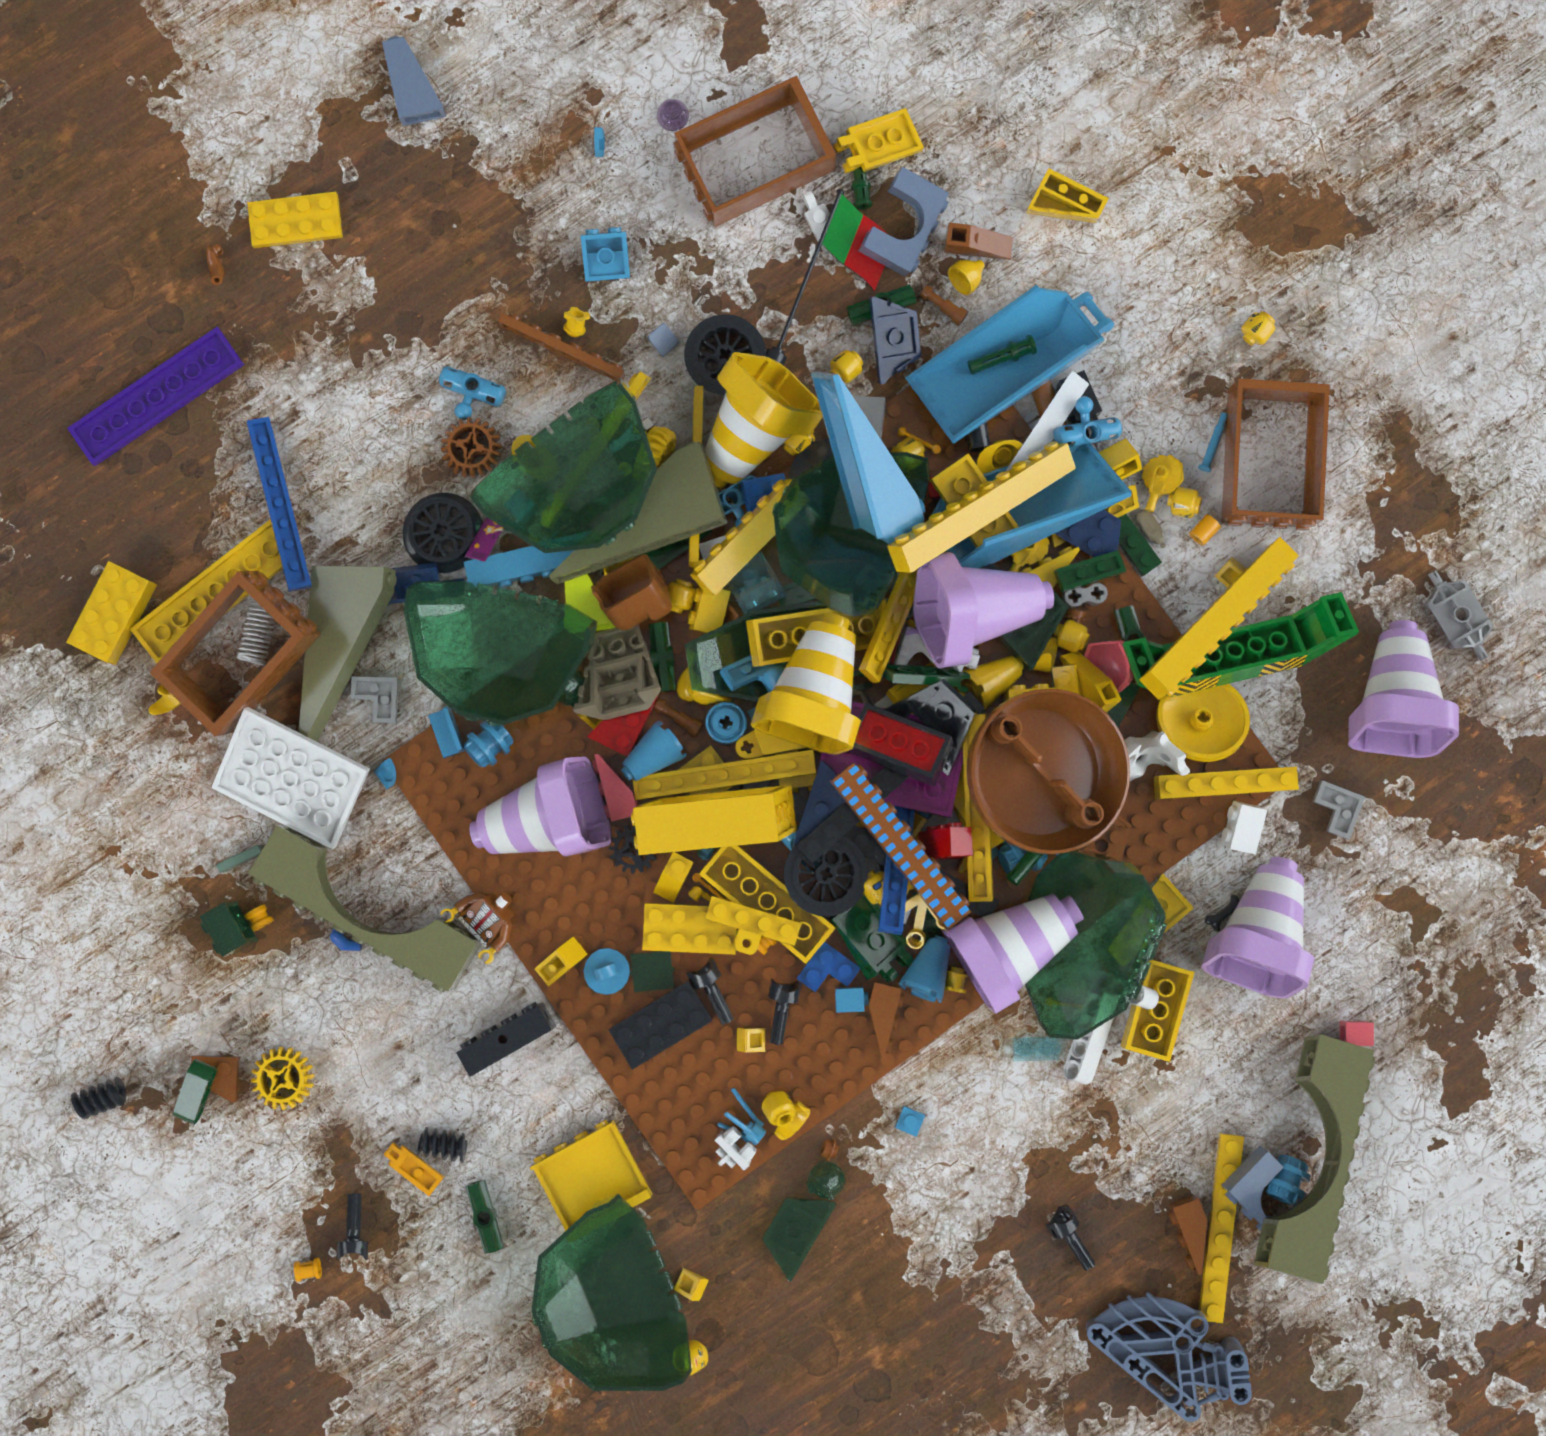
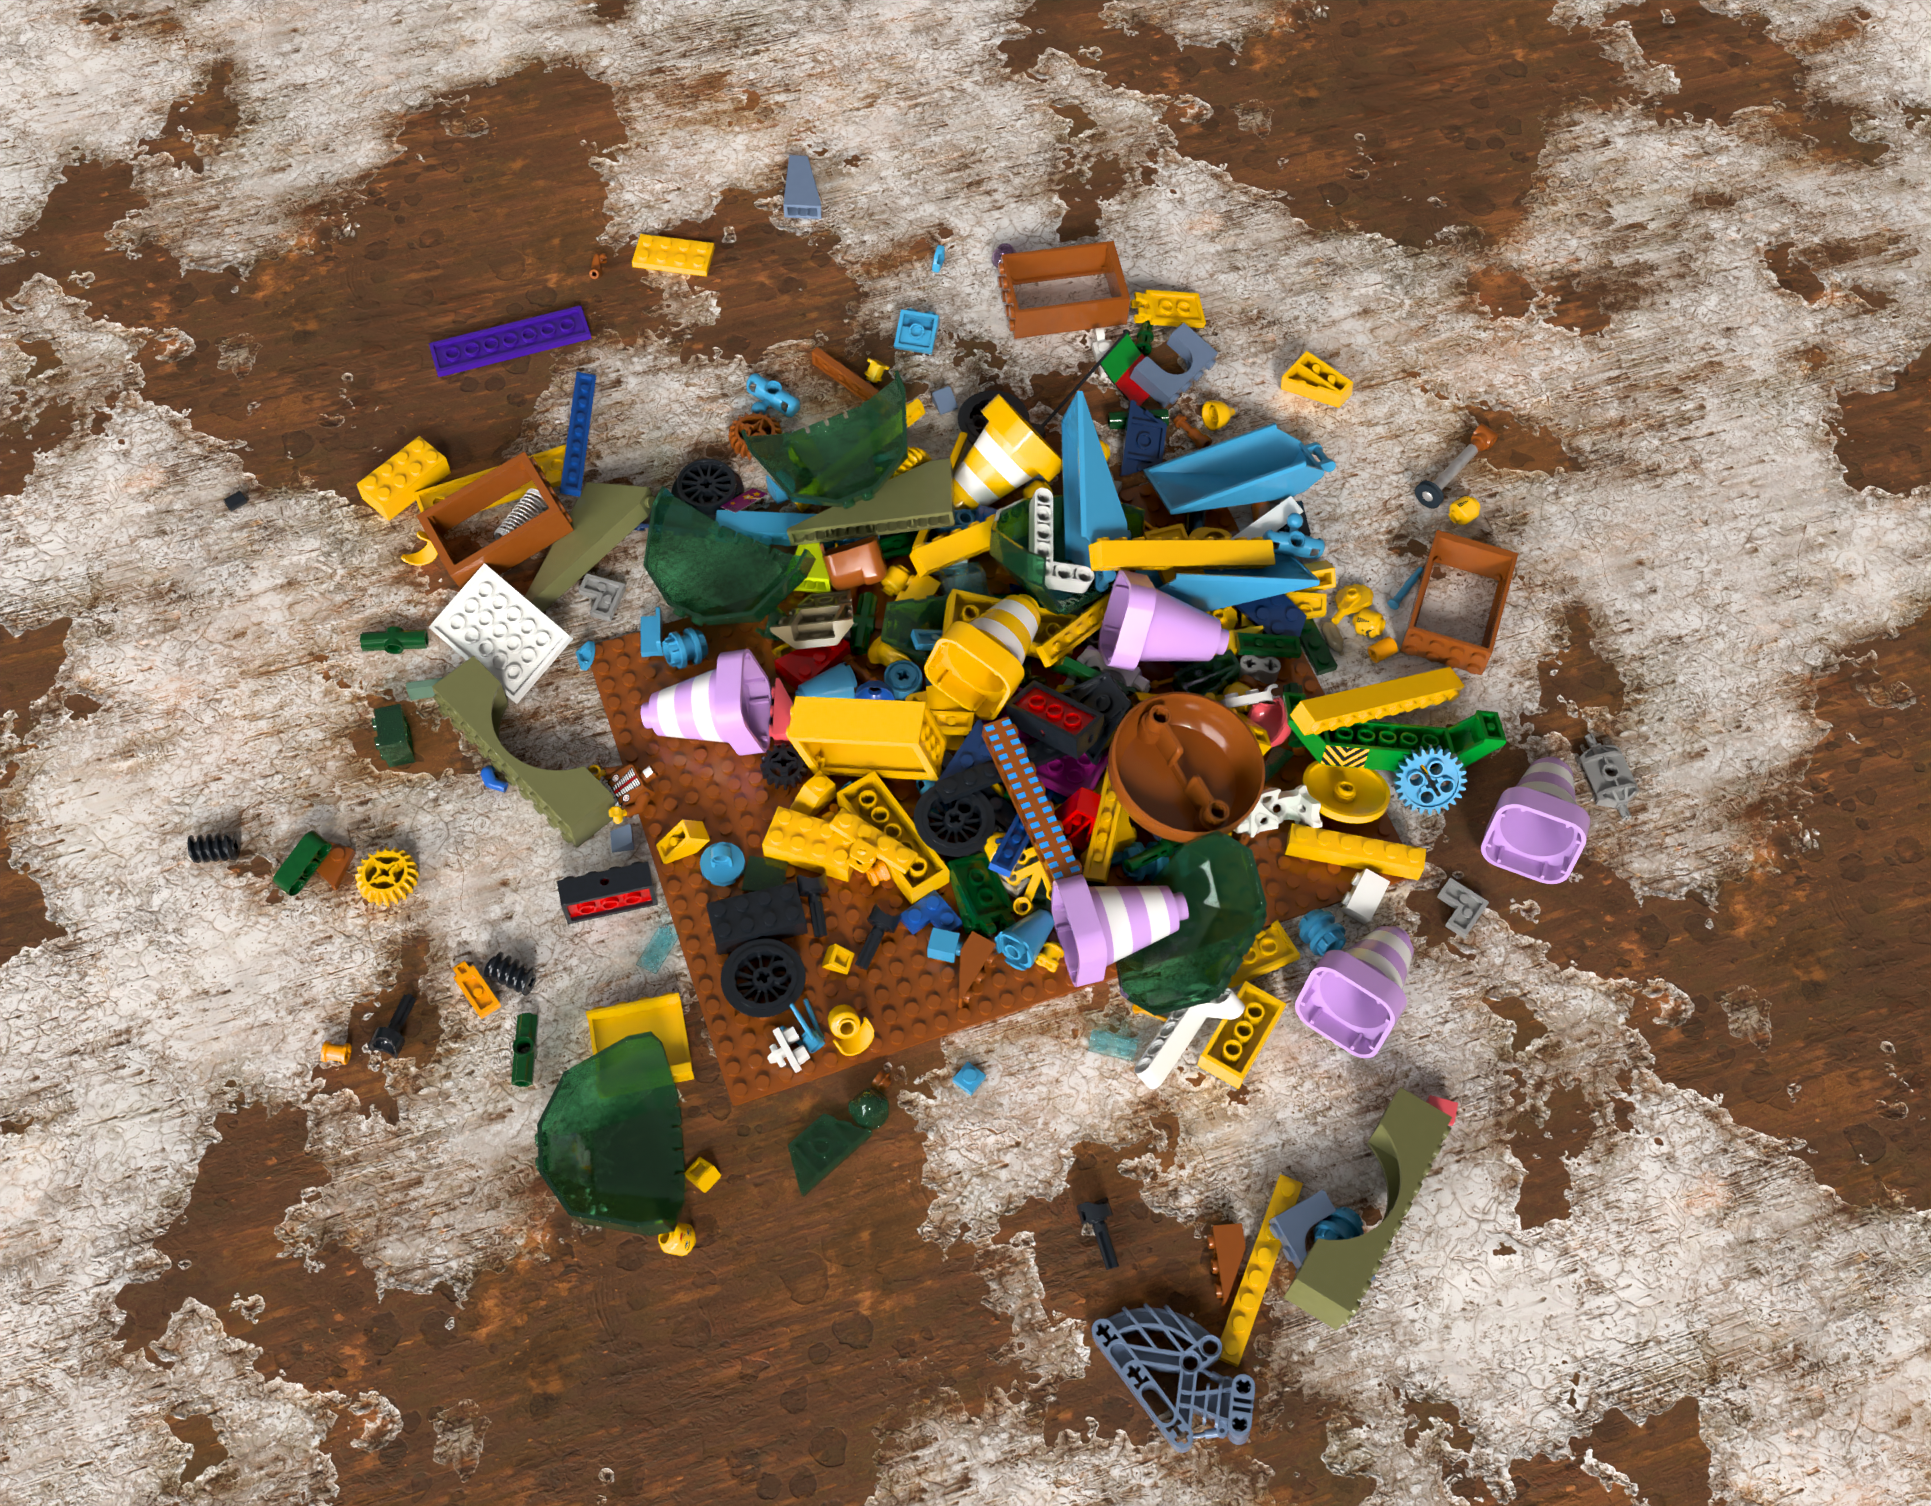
camera: 15 degrees right, 25 degrees down
light orange wheel [244,904,274,932] -> none
dark orange slope [944,223,1013,260] -> none
dark green pin [967,335,1037,375] -> none
none -> dark green piece [360,626,429,654]
none -> sand blue slope [610,824,634,853]
none -> clear light blue hinge [636,925,679,974]
none -> black piece [721,939,806,1018]
none -> blue piece [855,680,895,700]
none -> white beam [1029,488,1094,593]
none -> white plate [1219,684,1280,708]
none -> dark azure piece [1298,909,1346,957]
none -> gear [1393,745,1467,815]
none -> piece [1415,423,1499,509]

